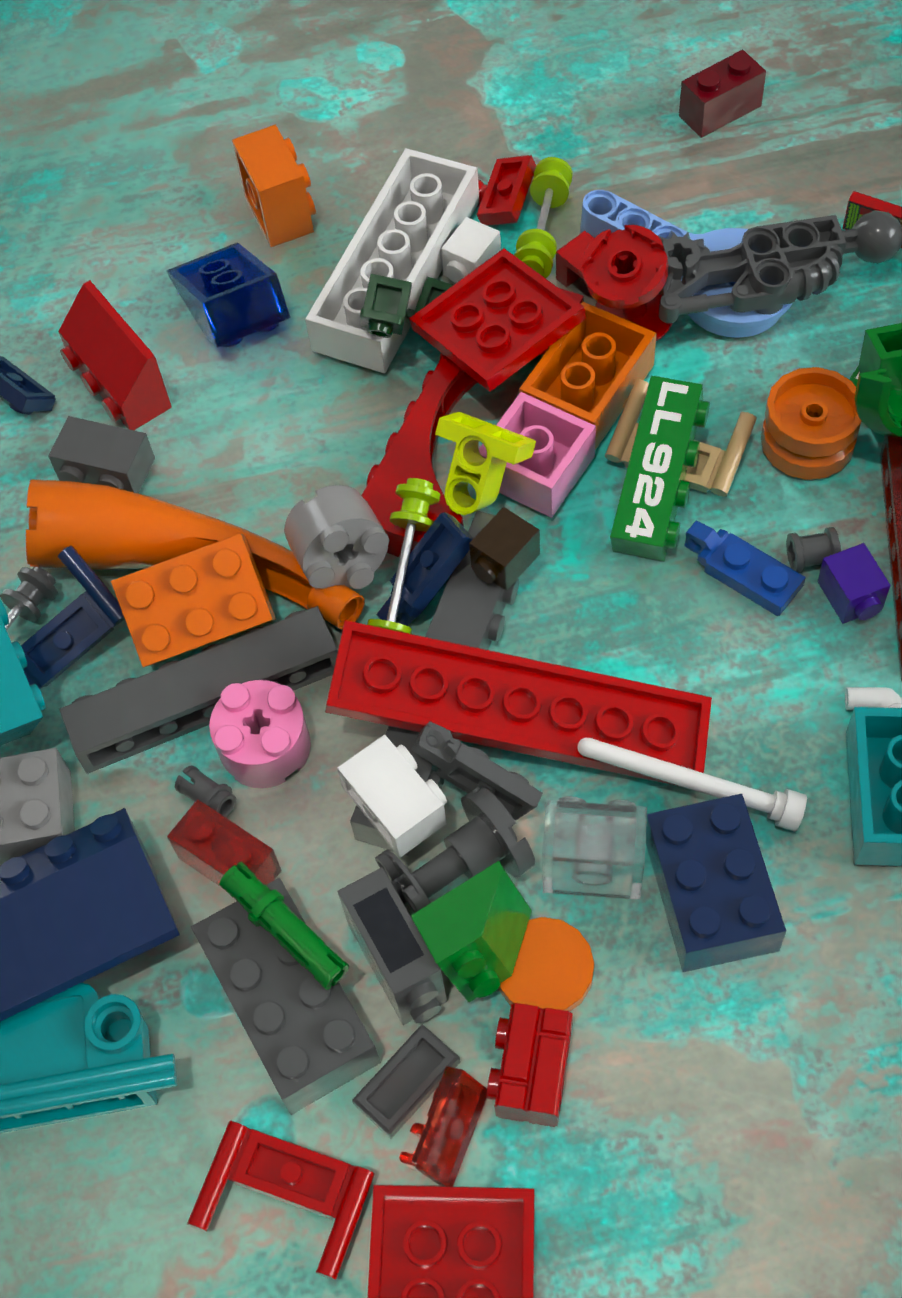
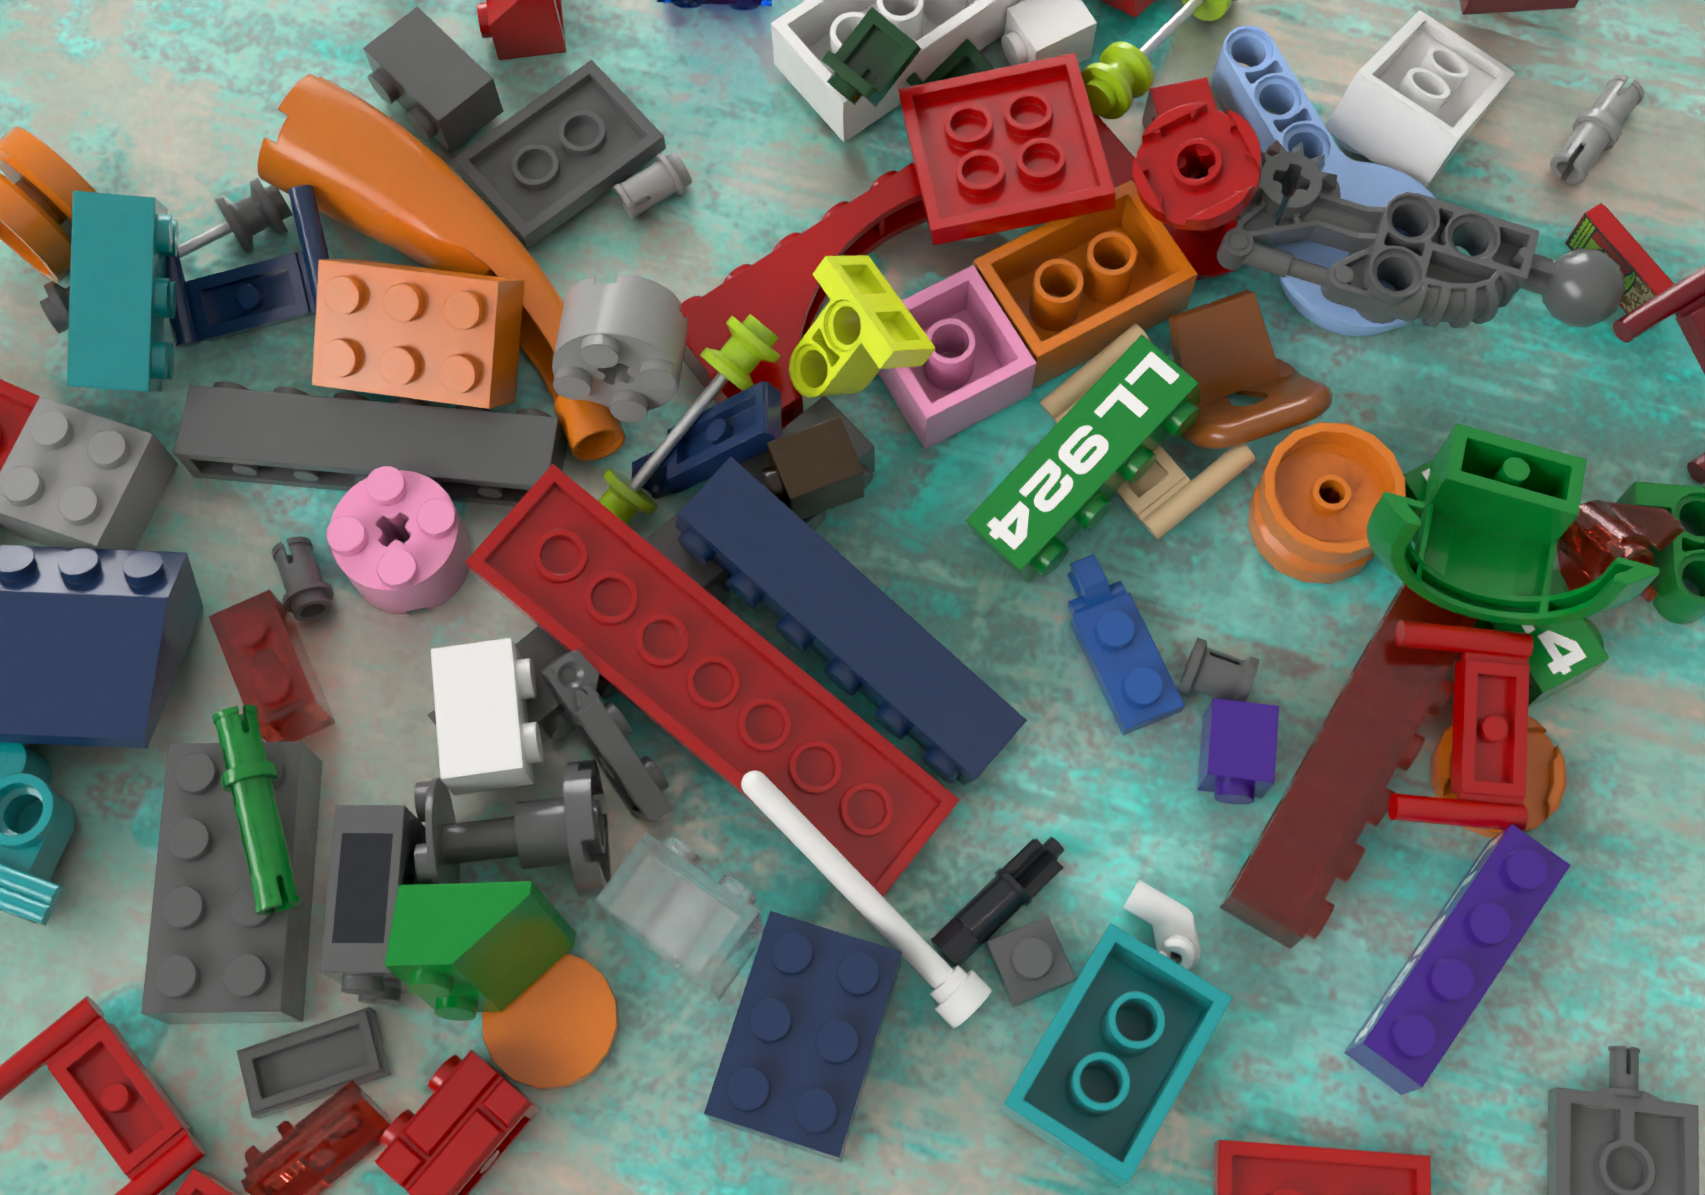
camera: 25 degrees right, 10 degrees up
none -> dark grey plate [452,60,666,249]
none -> light grey pin [613,152,692,220]
none -> dark blue brick [675,457,1027,785]
none -> black piece [931,837,1065,967]
none -> dark grey plate [986,916,1076,1008]
none -> dark orange piece [1168,290,1332,449]
none -> white slope [1325,10,1516,188]
none -> light grey pin [1550,75,1644,184]

